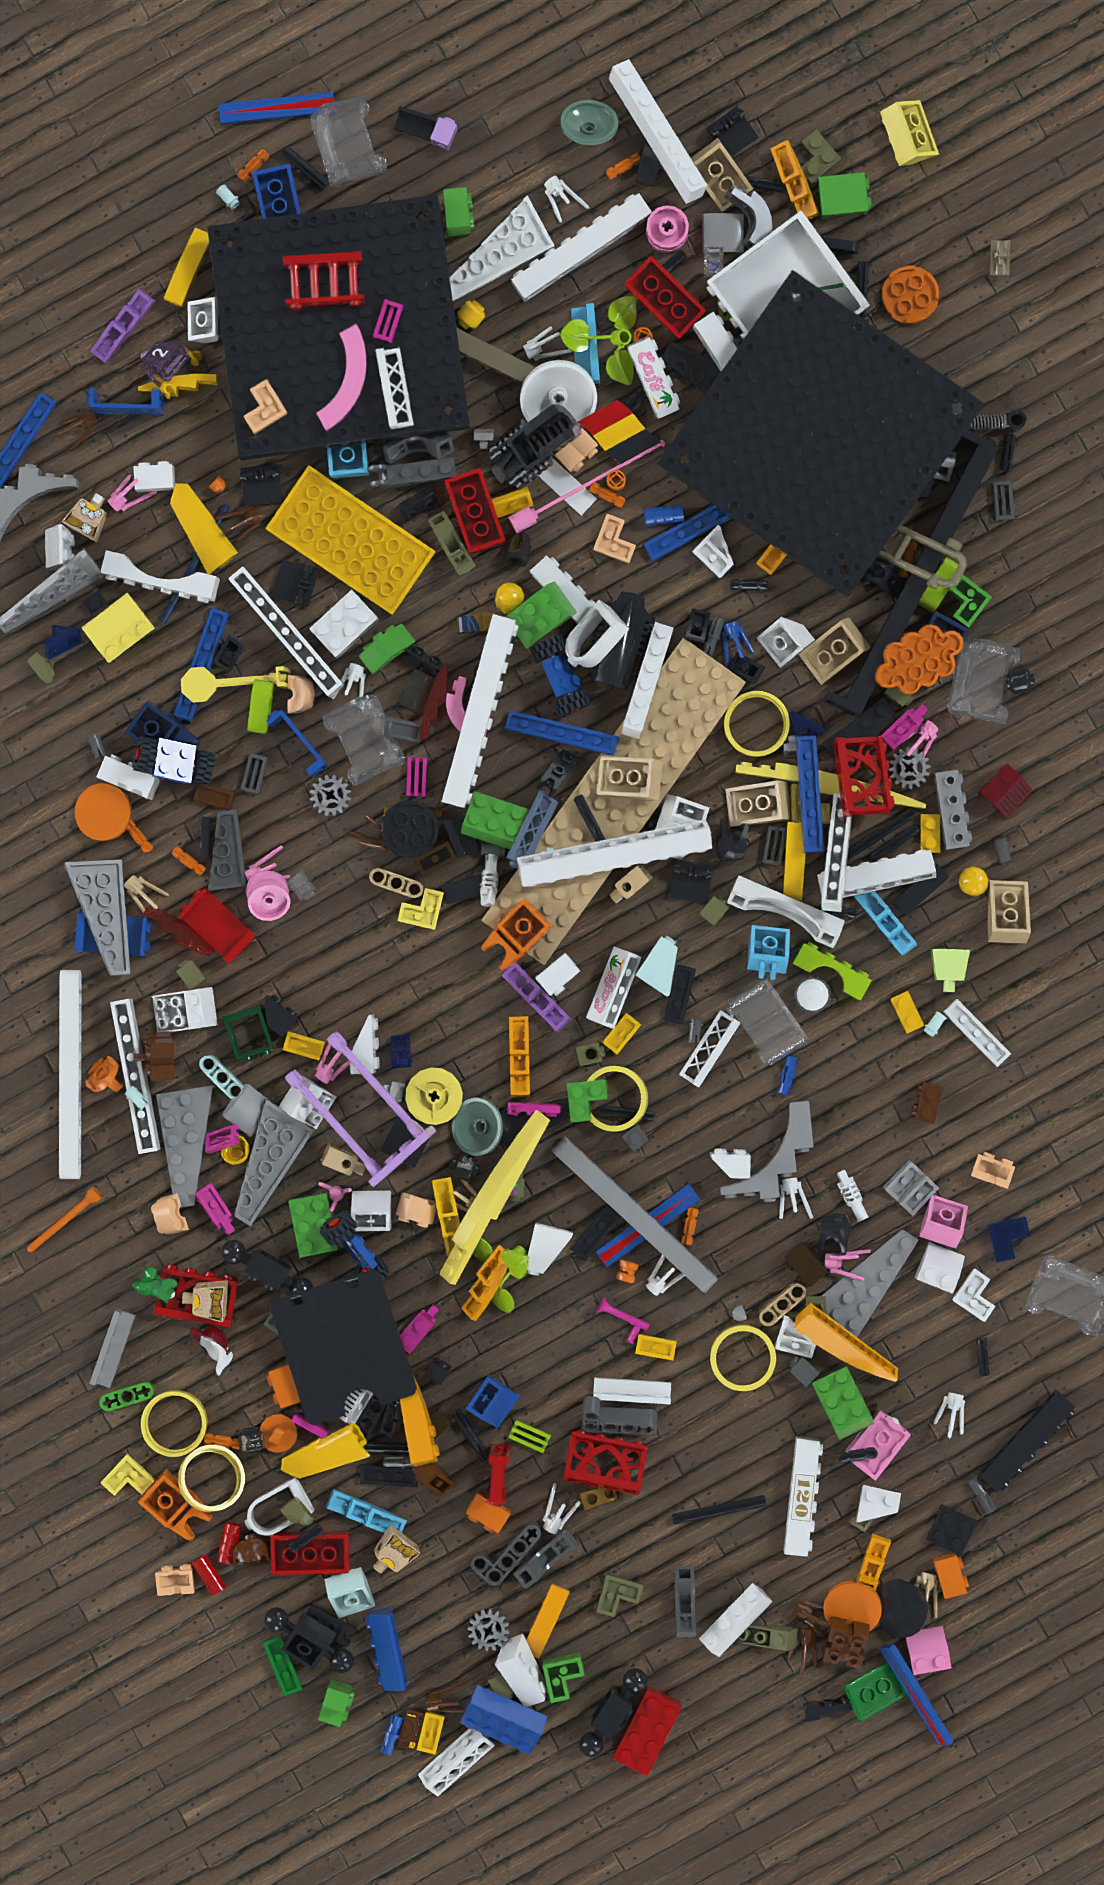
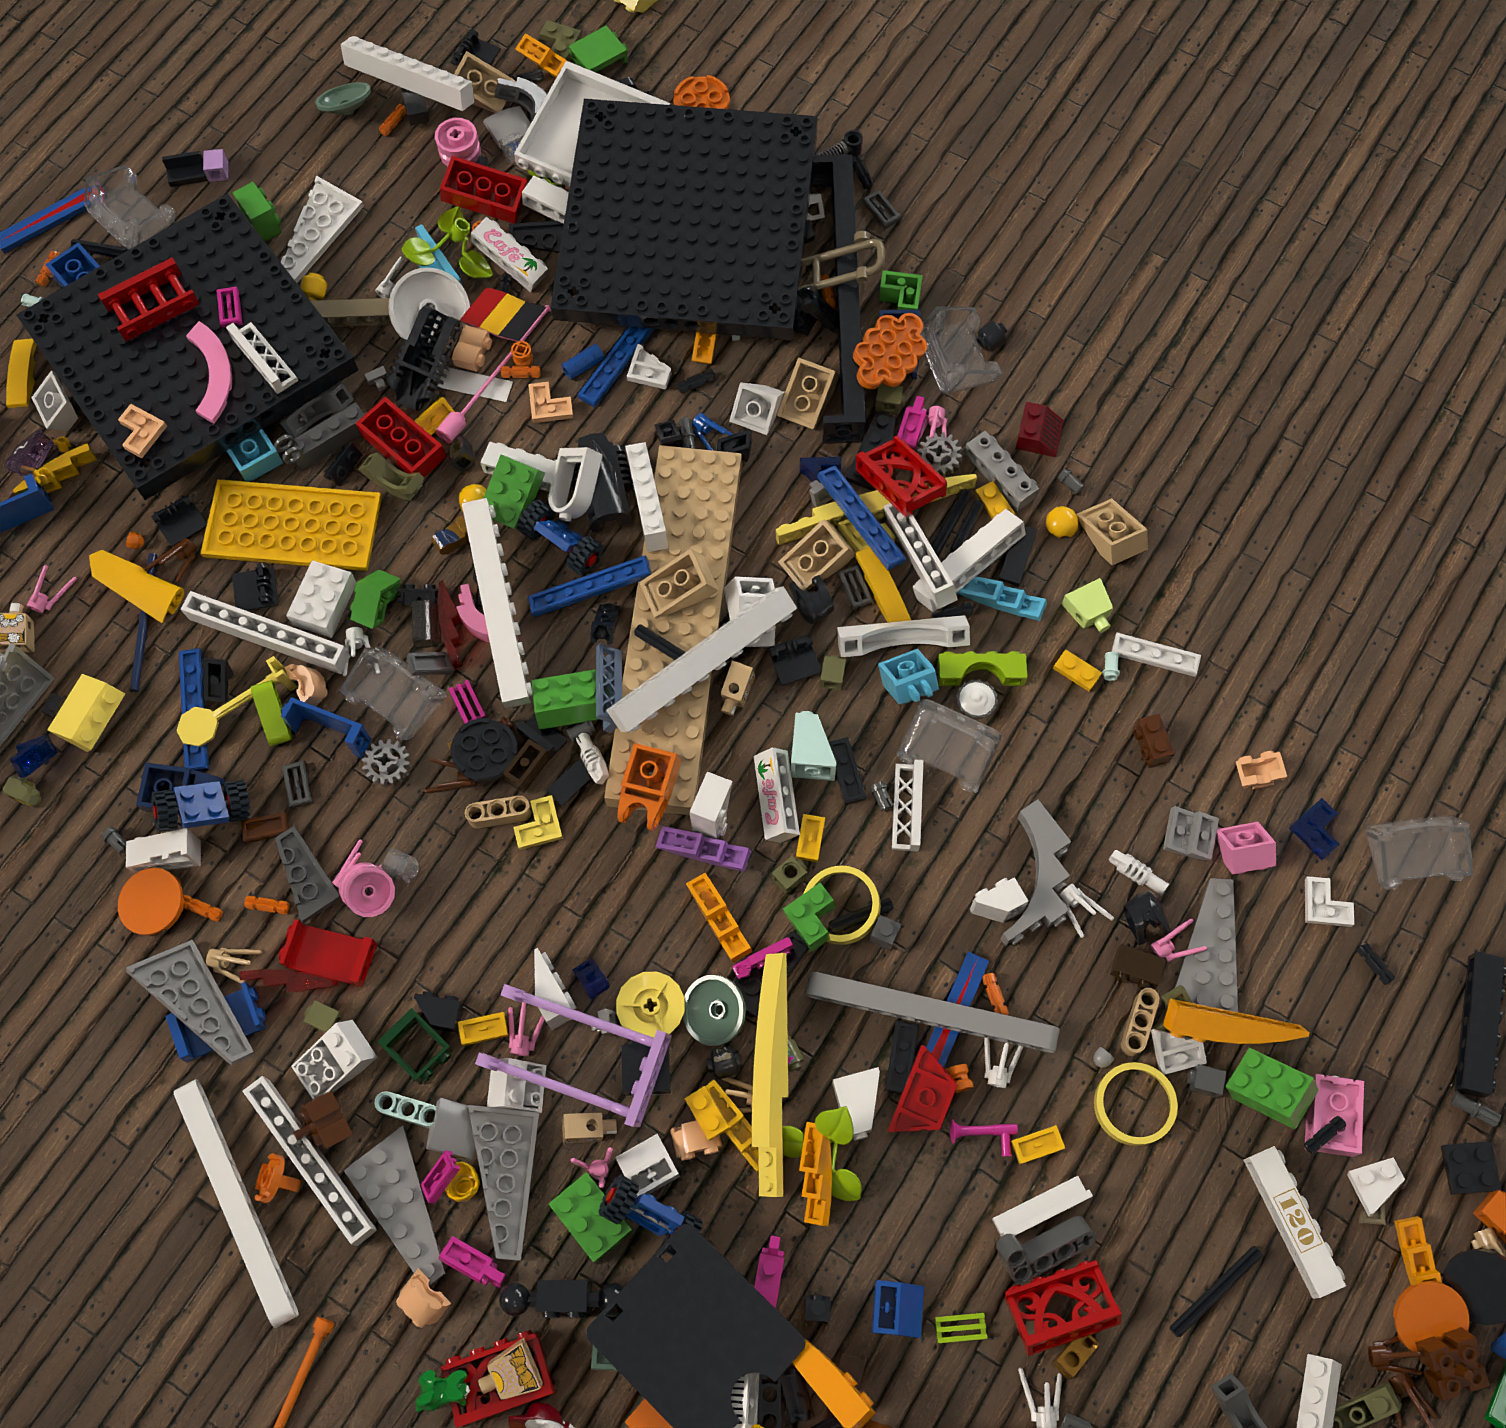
camera: 25 degrees left, 20 degrees down
white arch [100,550,220,603] -> none
light aqua pin [125,1086,150,1110] -> none
white brick [133,461,175,492] -> none
black tile [200,816,211,856] -> none
black axle [452,1409,490,1462] -> none
red fence [486,1444,511,1507] -> none
white brick [511,194,652,302] -> none
white plant [544,176,589,223] -> none
light yellow piece [724,691,790,757] -> none
blue pin [778,1055,798,1095] -> none
white slope [915,1242,965,1294] -> none
lime beam [918,557,959,614] -> none
white plant [934,1392,965,1438] -> none
dark tan hips [989,240,1010,276] -> none
none -> yellow plate [684,1086,730,1141]
none -> red wing [888,1045,958,1132]

